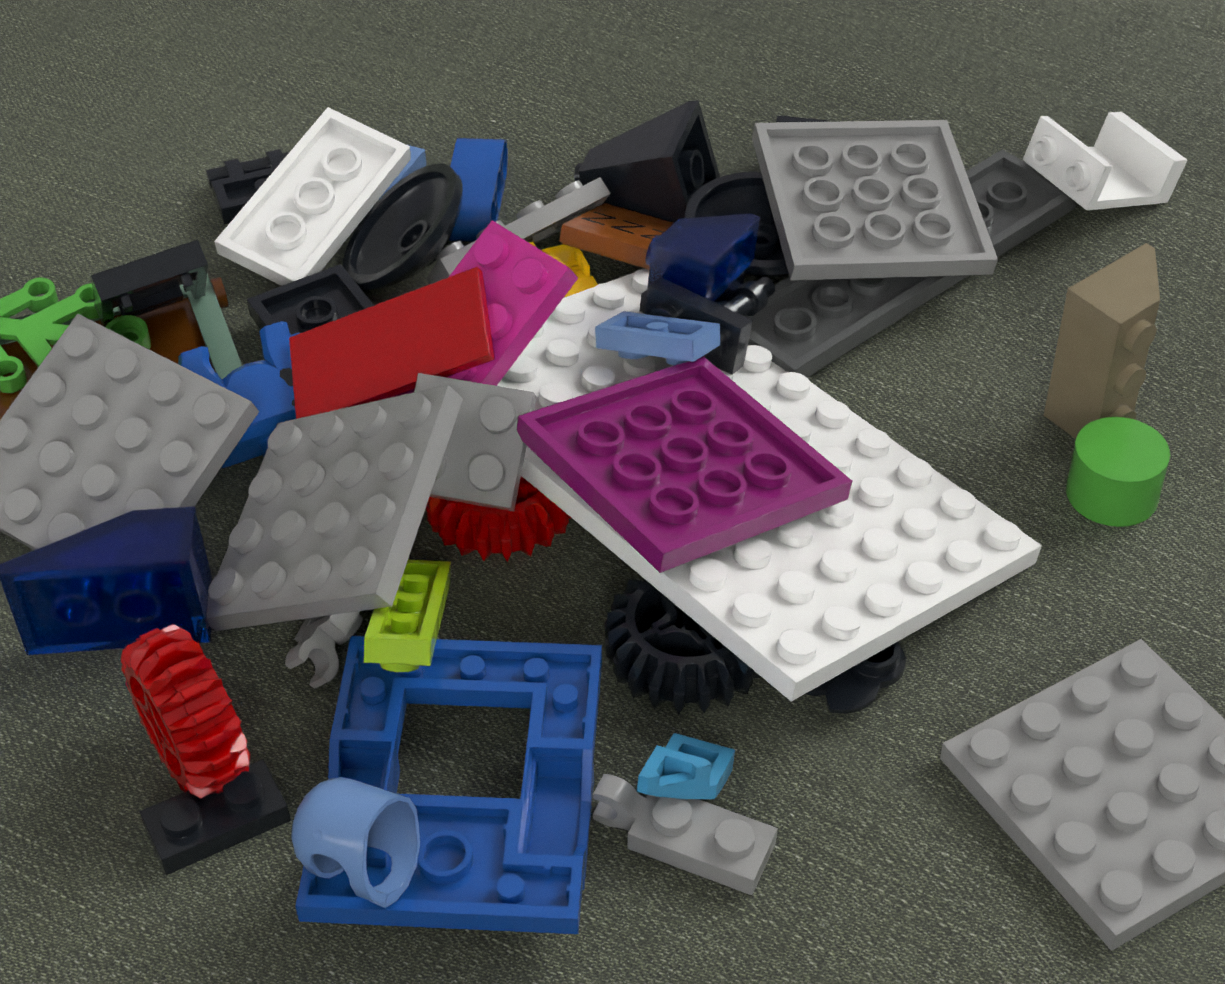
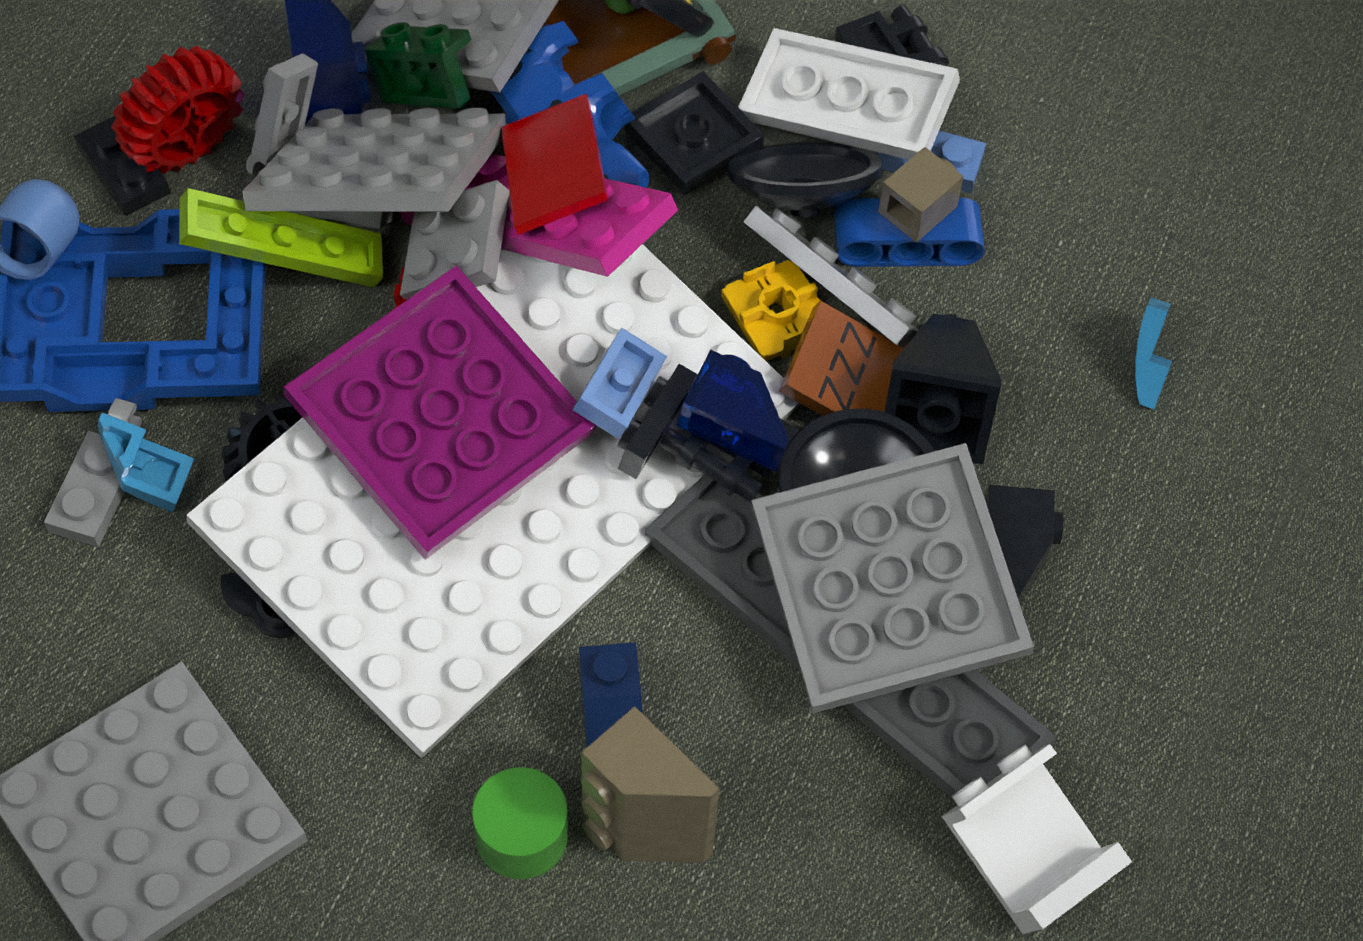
camera: 80 degrees right, 15 degrees up
none -> light grey plate [246,53,318,174]
none -> dark green bracket [364,22,472,108]
none -> dark blue slope [579,642,643,748]
none -> dark tan brick [878,147,964,243]
none -> dark azure slope [1136,297,1172,410]

